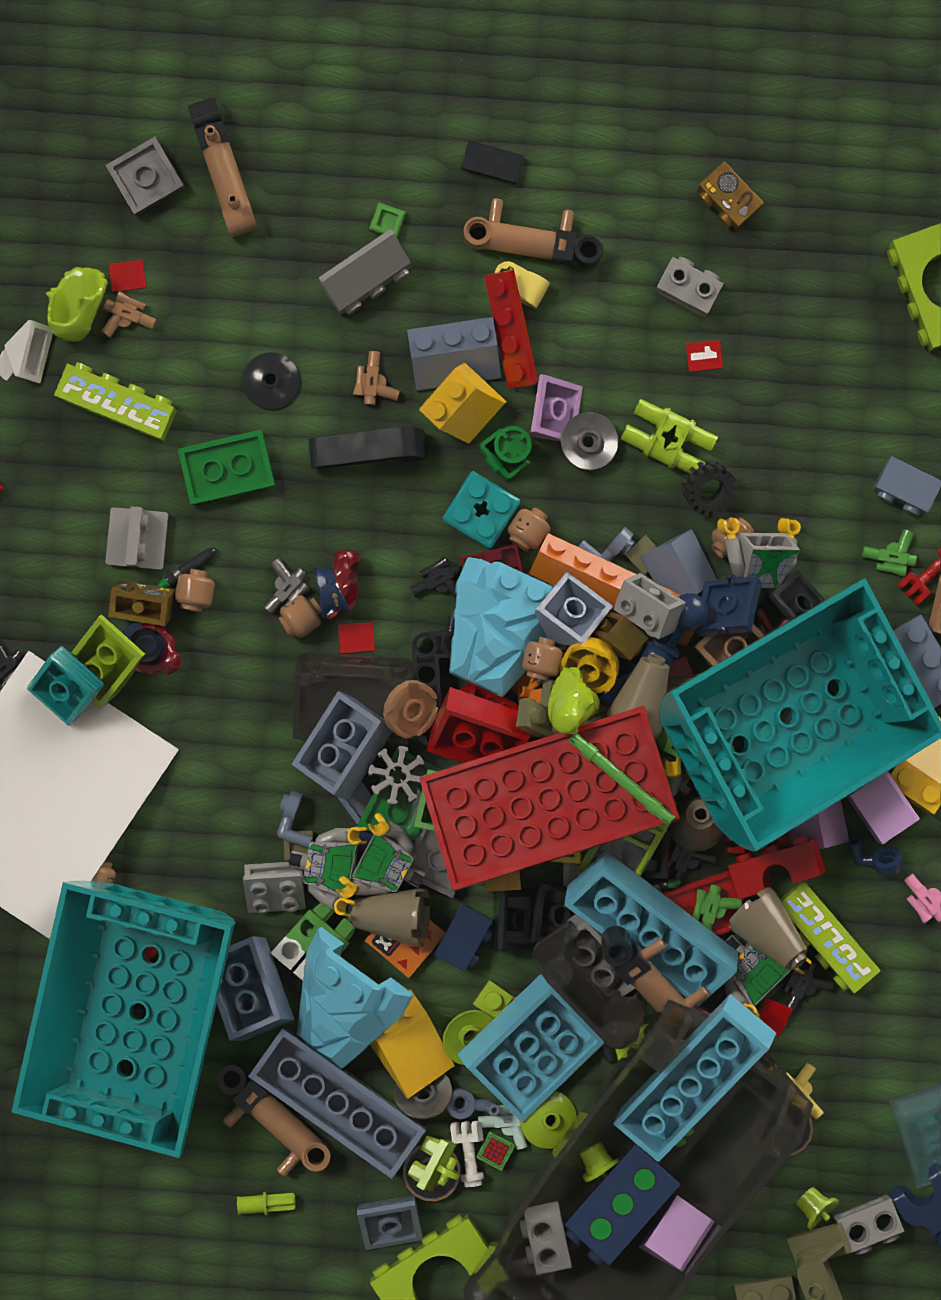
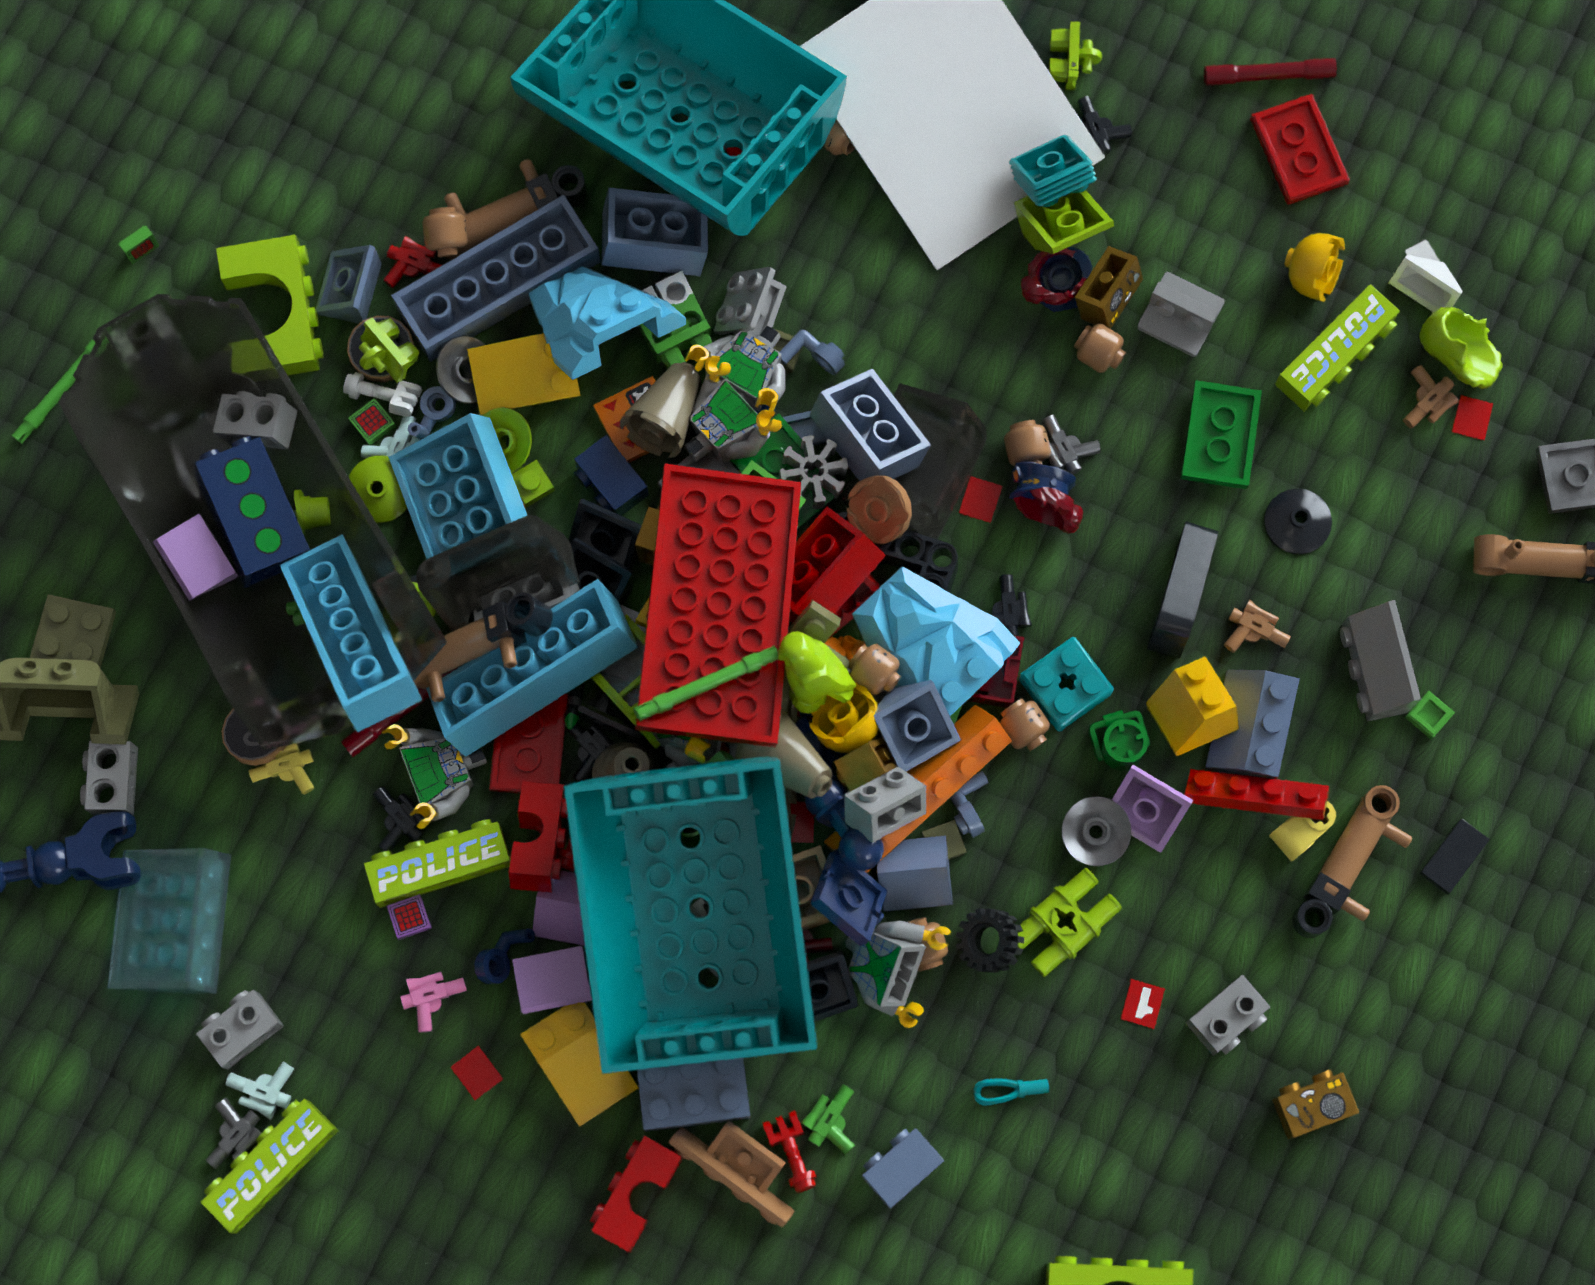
camera: 115 degrees right, 10 degrees down
black piece [157,548,217,588] -> none
lime axle [237,1192,296,1215] -> none
bright green piece [693,884,742,931] -> none
dark tan cone [728,887,807,969] -> none
red sticker [759,998,793,1037] -> none
lime piece [796,1187,839,1230] -> none
none -> red piece [383,236,442,288]
none -> tile [387,894,432,940]
none -> medium nougat head [422,207,468,257]
none -> teal piece [974,1079,1049,1105]
none -> yellow cylinder [1285,233,1345,302]

